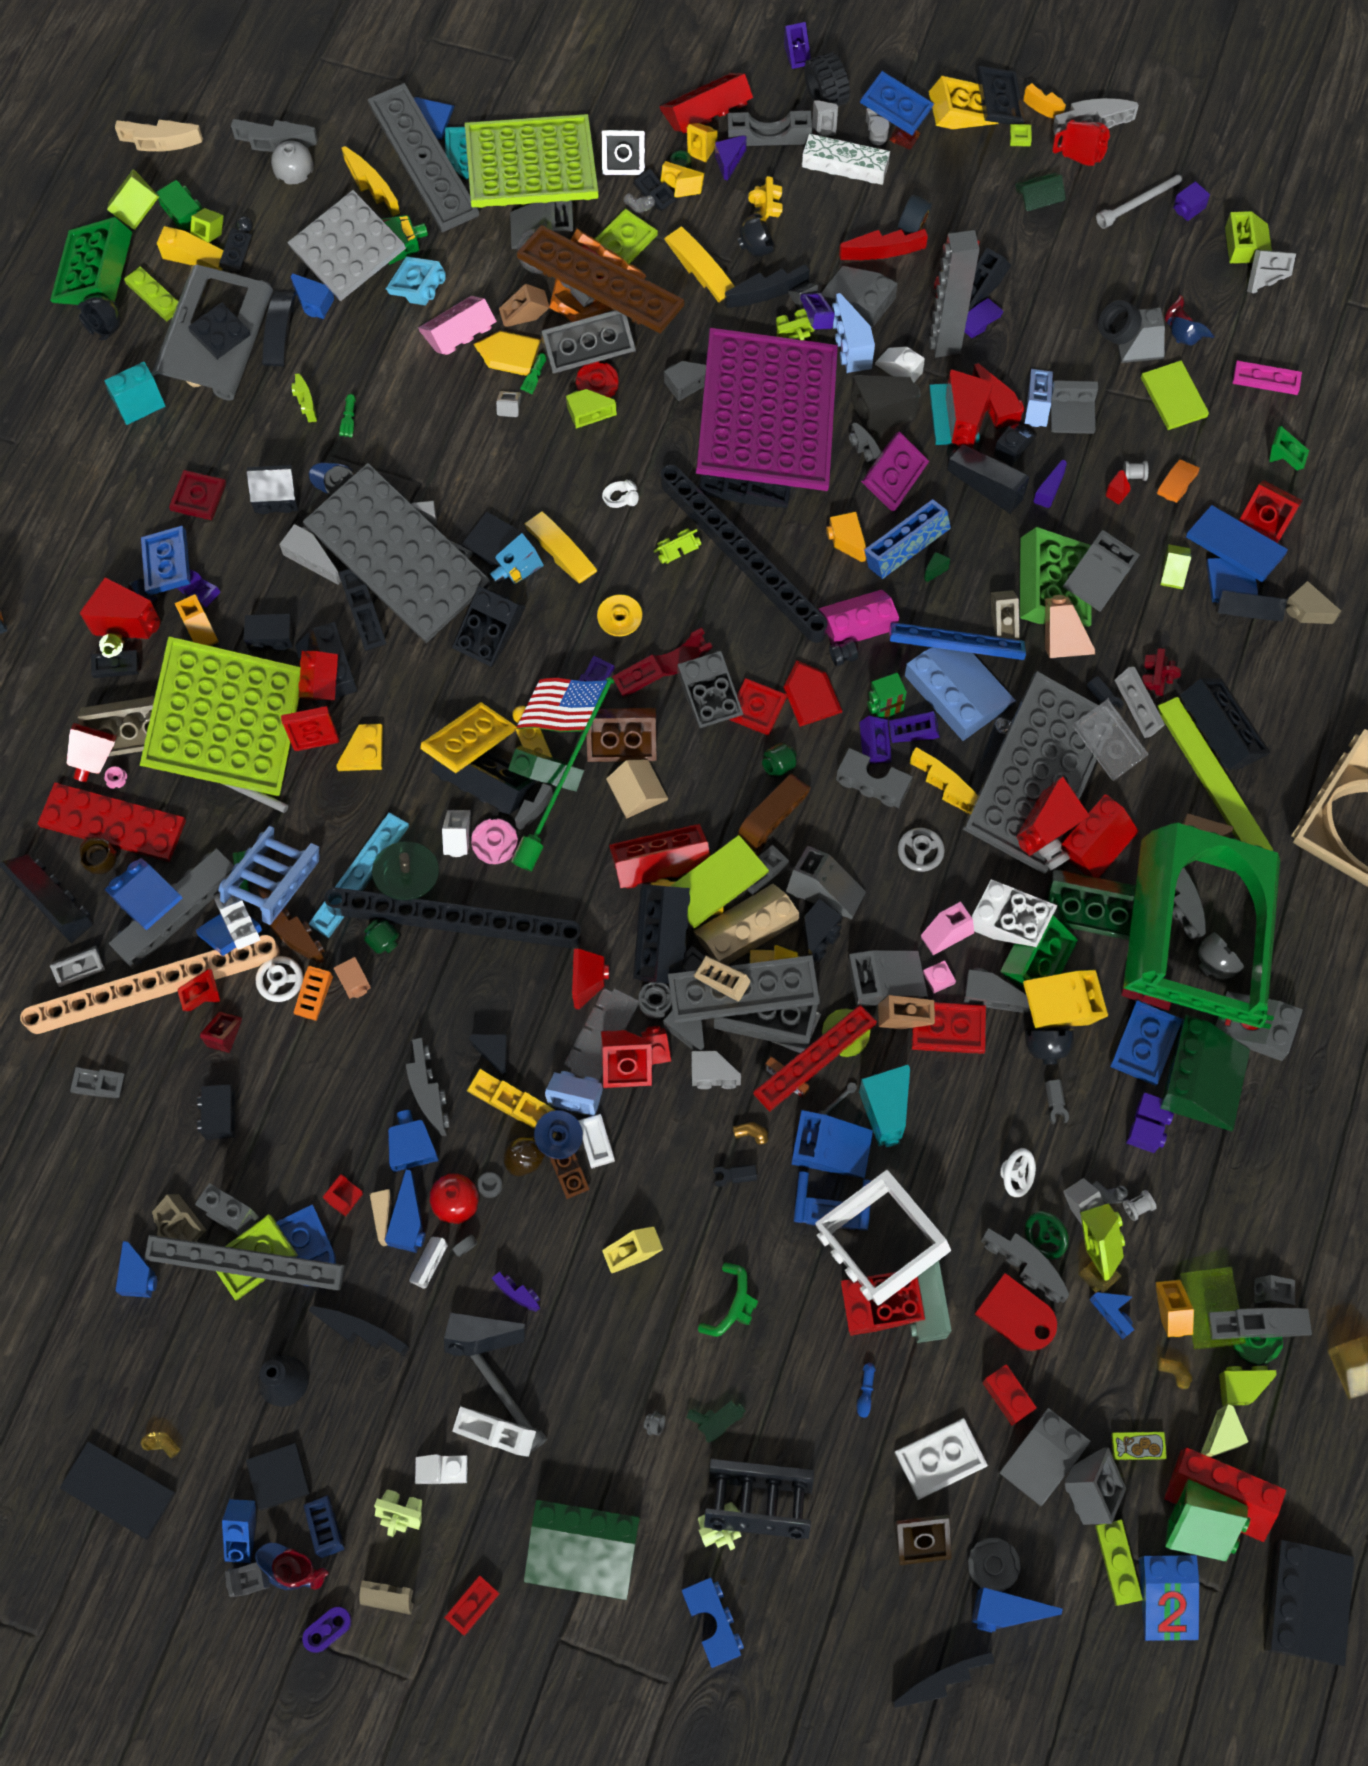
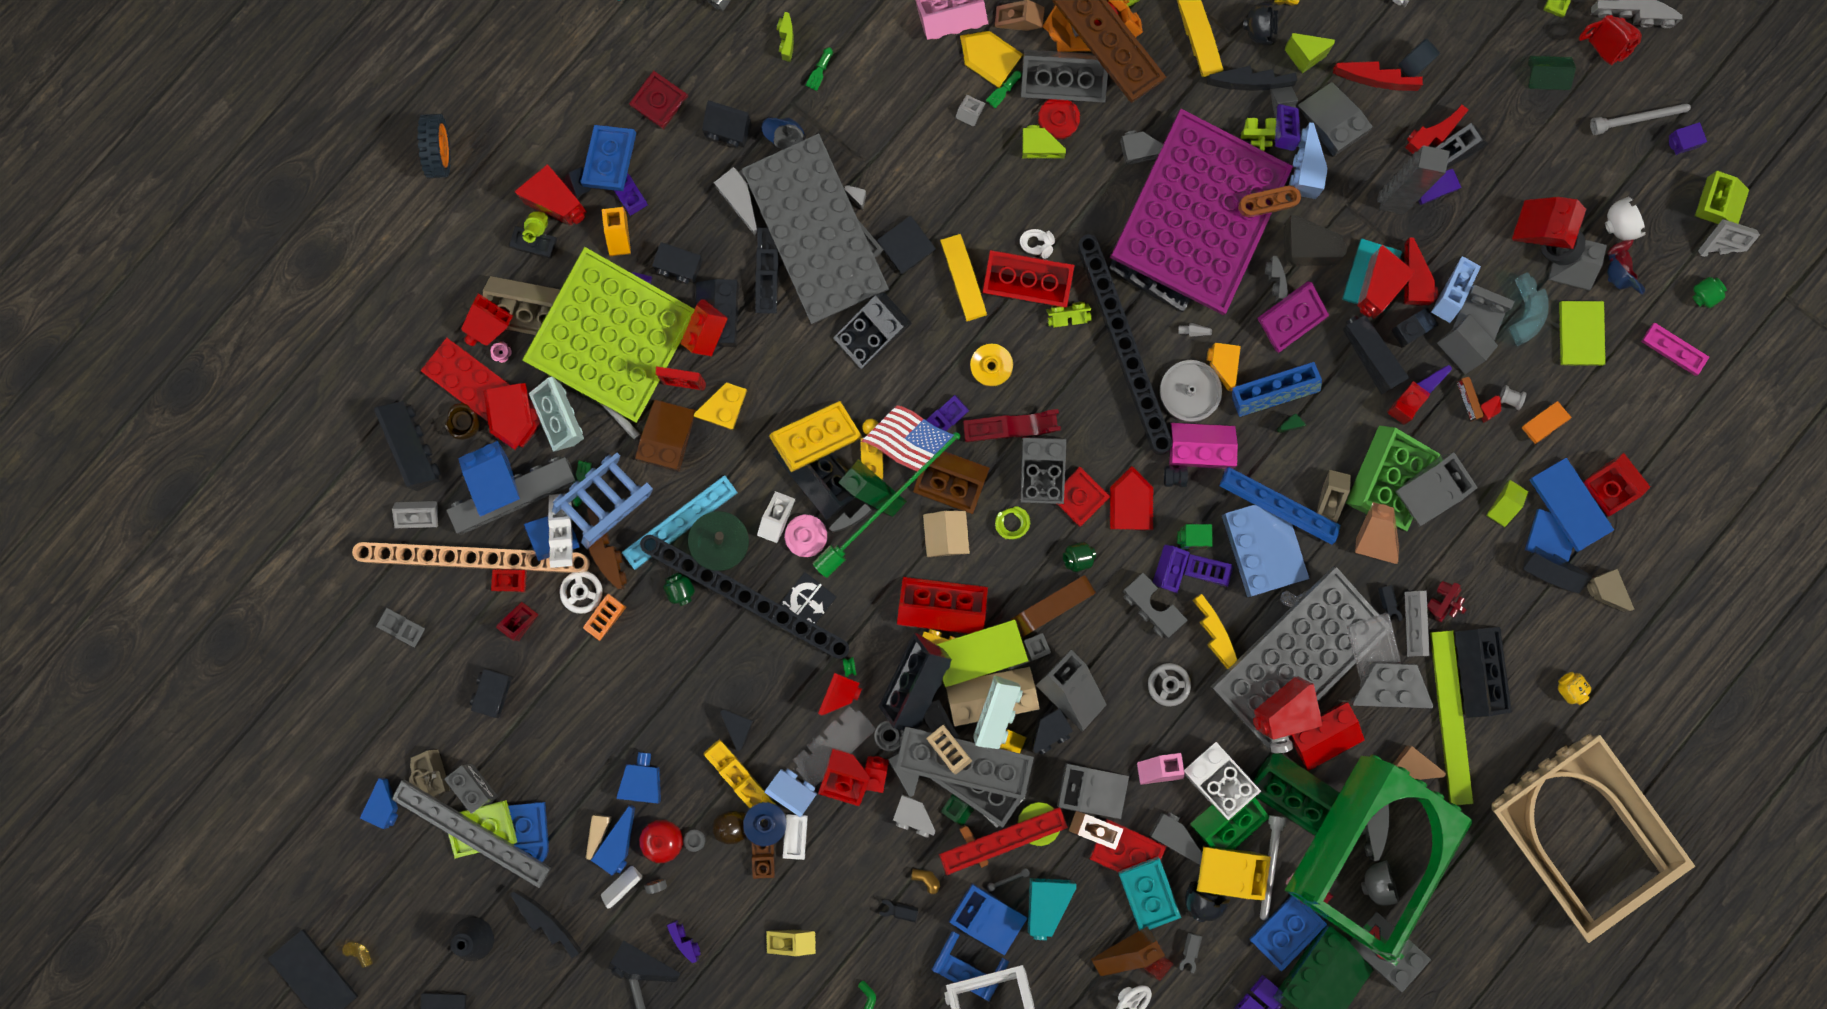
camera: 20 degrees right, 15 degrees up
red panel [323,1174,363,1217] -> none
nougat brick [334,957,371,999] -> none
dark grey slope [406,1038,450,1136] -> none
dark azure torso [490,533,544,584] -> none
white slope [875,347,925,388] -> none
bright pink plate [923,961,956,993] -> none
green slope [1269,426,1309,470] -> none
none -> red tile [483,383,533,450]
none -> light aqua slope [529,377,584,452]
none -> reddish brown slope [635,400,696,472]
none -> black sticker [780,572,836,626]
none -> green bush [843,657,857,677]
none -> dark green slope [941,794,974,826]
none -> light aqua slope [973,675,1023,749]
none -> red slope [983,250,1075,307]
none -> lime piece [995,506,1030,539]
none -> reddish brown slope [1091,926,1165,976]
none -> teal tile [1118,856,1181,931]
none -> clear red tile [1143,957,1173,981]
none -> light grey piece [1159,360,1222,422]
none -> light grey bar [1179,323,1212,336]
none -> dark orange plate [1238,186,1301,217]
none -> light grey piece [1260,815,1287,920]
none -> lime slope [1285,33,1335,73]
none -> dark grey wing [1350,662,1433,708]
none -> red slope [1387,381,1430,425]
none -> dark grey slope [1437,314,1498,374]
none -> dark orange tile [1457,377,1484,422]
none -> clear light blue arch [1509,272,1549,347]
none -> red slope [1512,197,1586,249]
none -> yellow head [1558,672,1591,705]
none -> white cylinder [1605,196,1645,241]
none -> green head [1692,277,1727,308]

